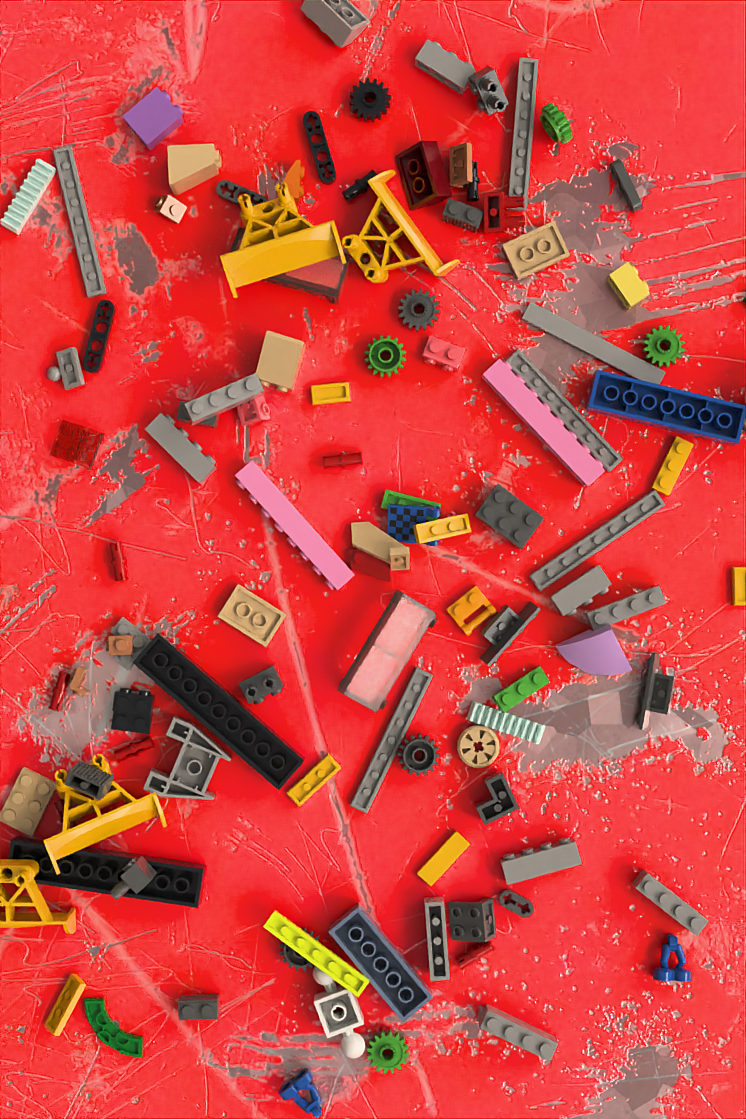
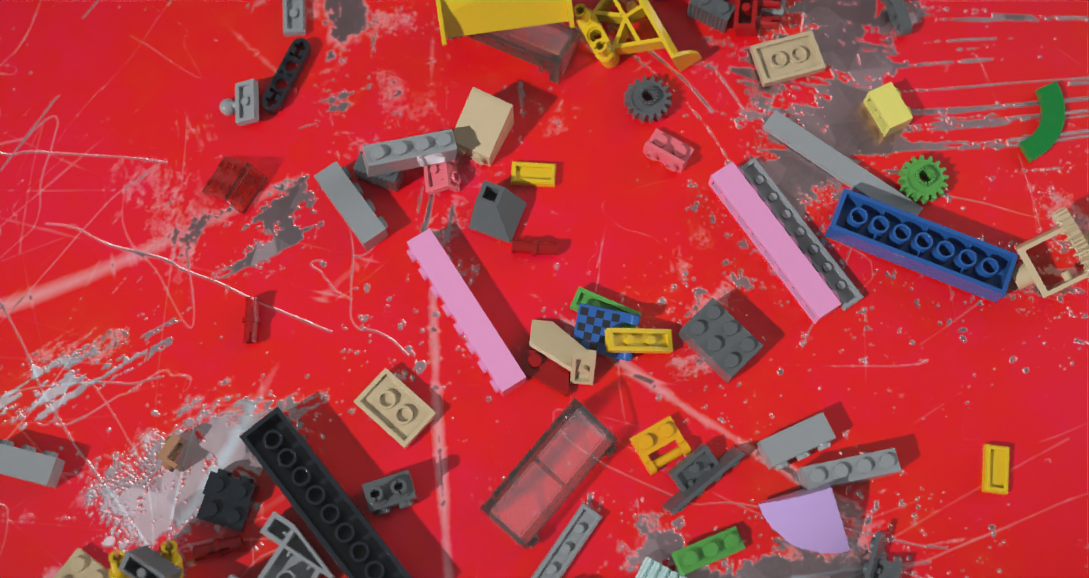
camera: 10 degrees right, 15 degrees down
red pin [49,671,71,711] -> none
nougat bracket [106,635,134,655] -> none
light grey plate [111,617,152,671] -> none
bright green gear [365,335,406,378] -> none
light grey tile [529,489,666,592] -> none
yellow plate [651,436,694,496] -> none
none -> dark grey slope [469,180,527,244]

